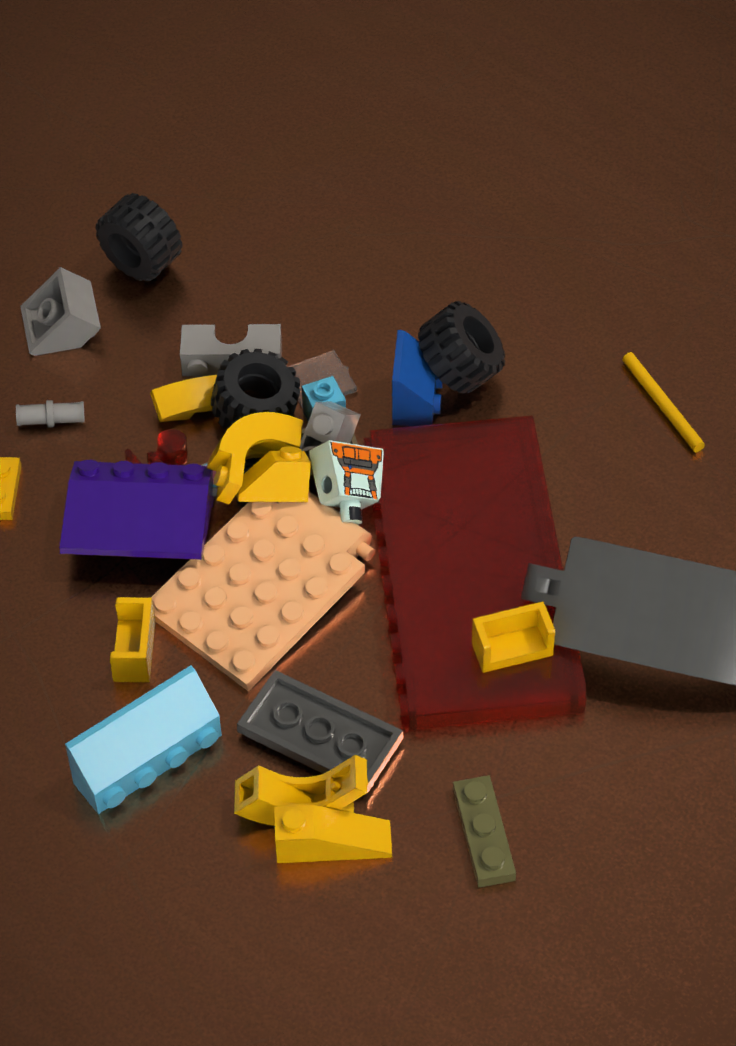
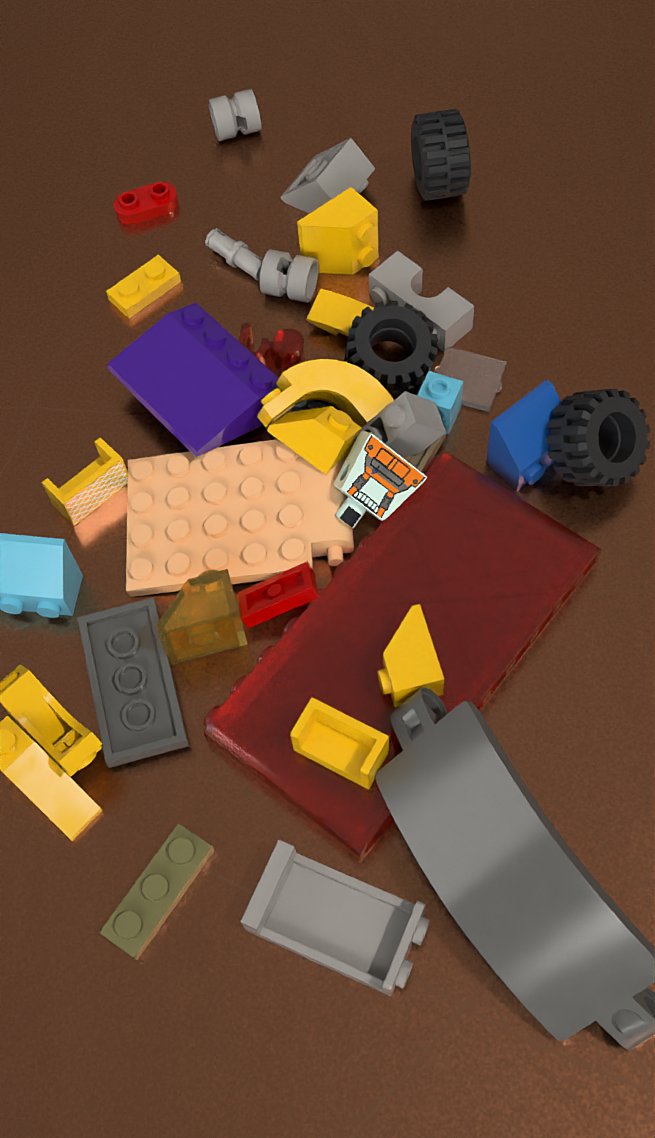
camera: 50 degrees right, 10 degrees up
none -> clear yellow slope [156,569,248,665]
none -> red plate [238,561,319,629]
none -> light grey panel [241,840,430,997]
none -> light grey wheel [260,249,319,303]
none -> yellow slope [297,187,379,275]
none -> yellow slope [377,604,444,707]

